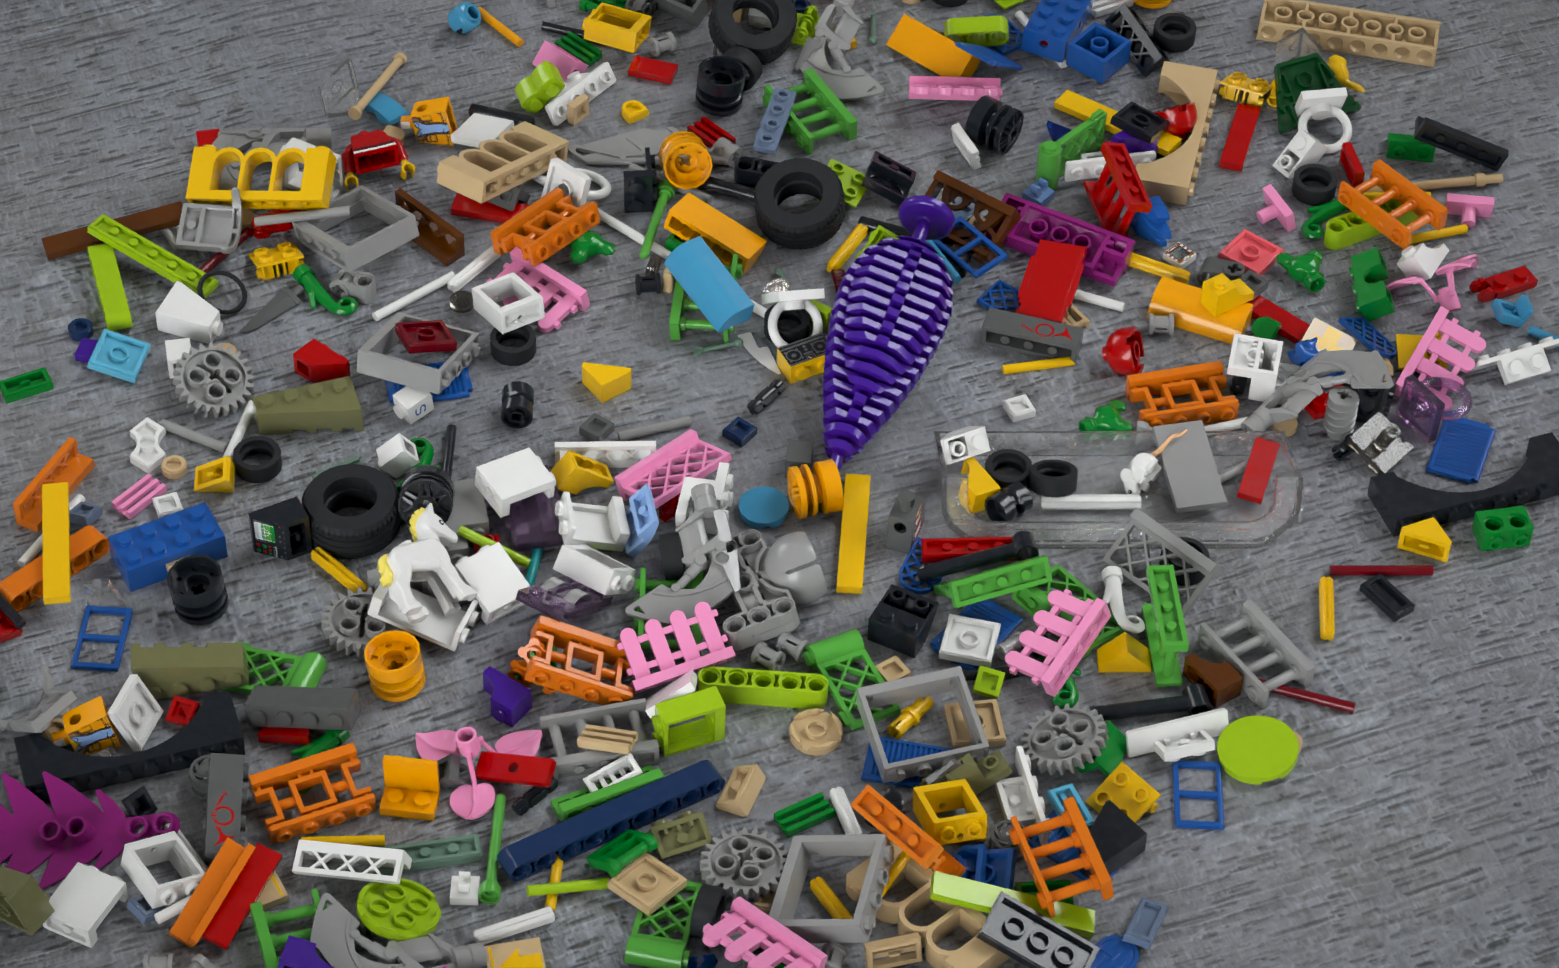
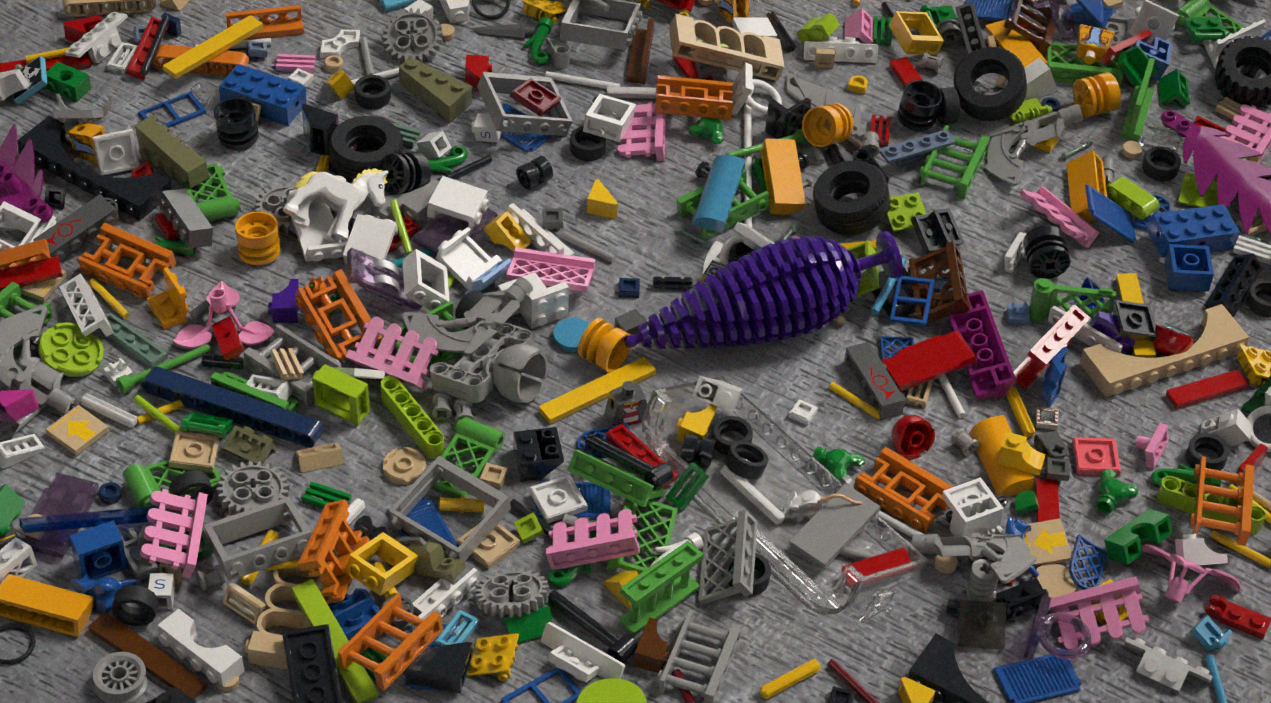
camera: 50 degrees right, 0 degrees up
none -> green tile [666,462,710,511]

